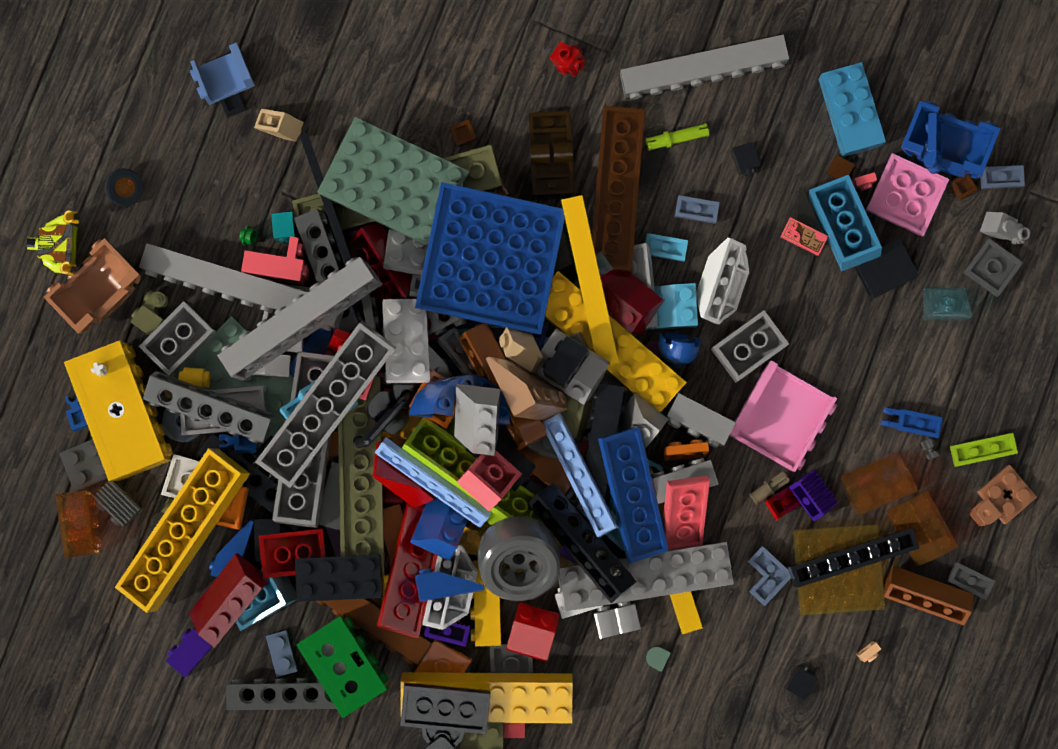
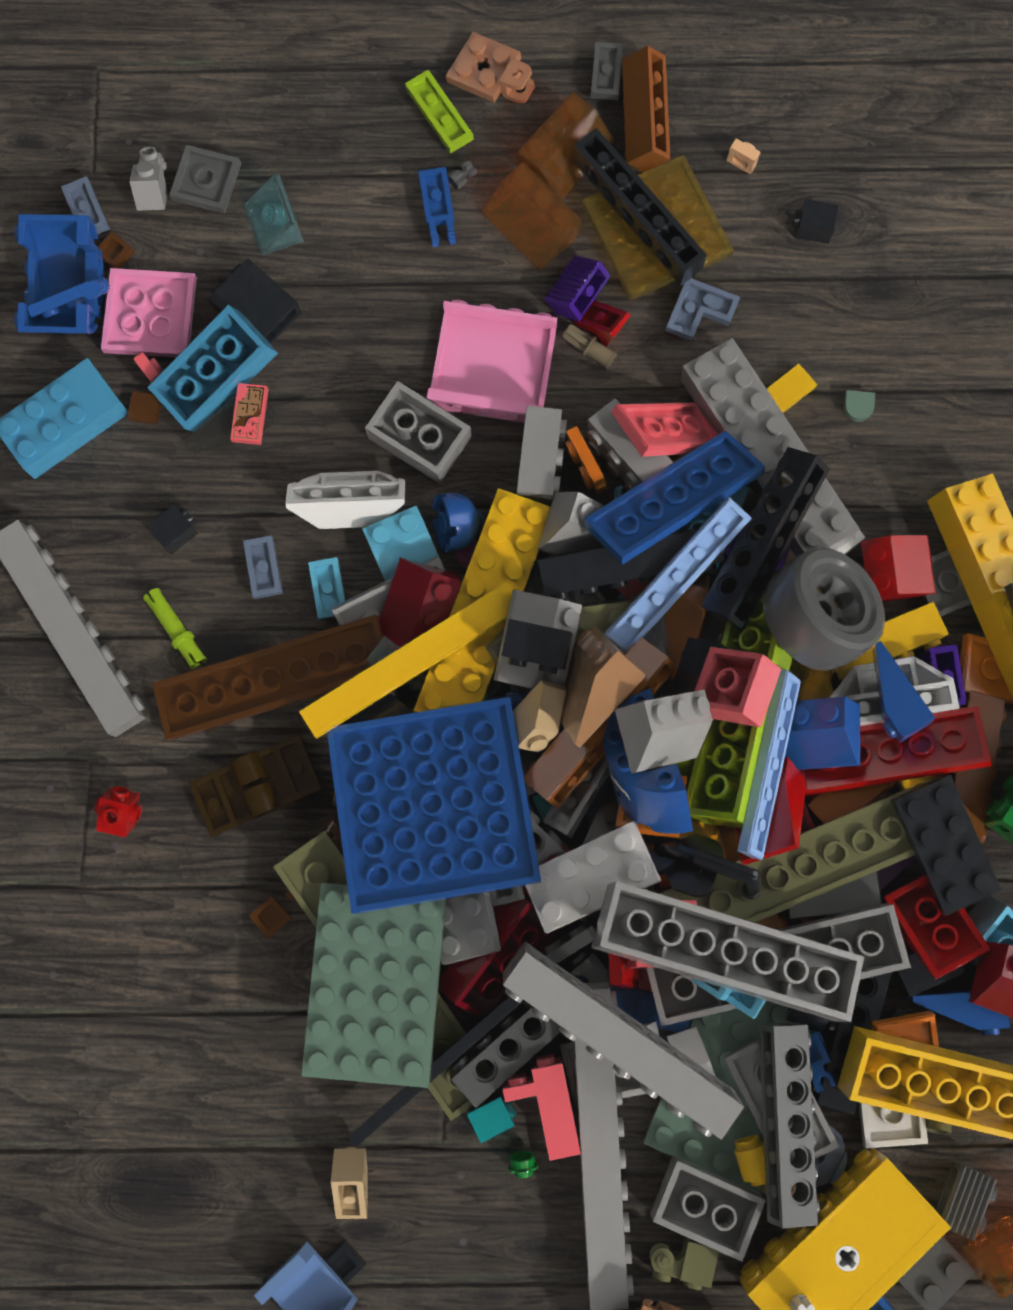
camera: 110 degrees left, 5 degrees down
light grey brick [594,601,641,639] -> none

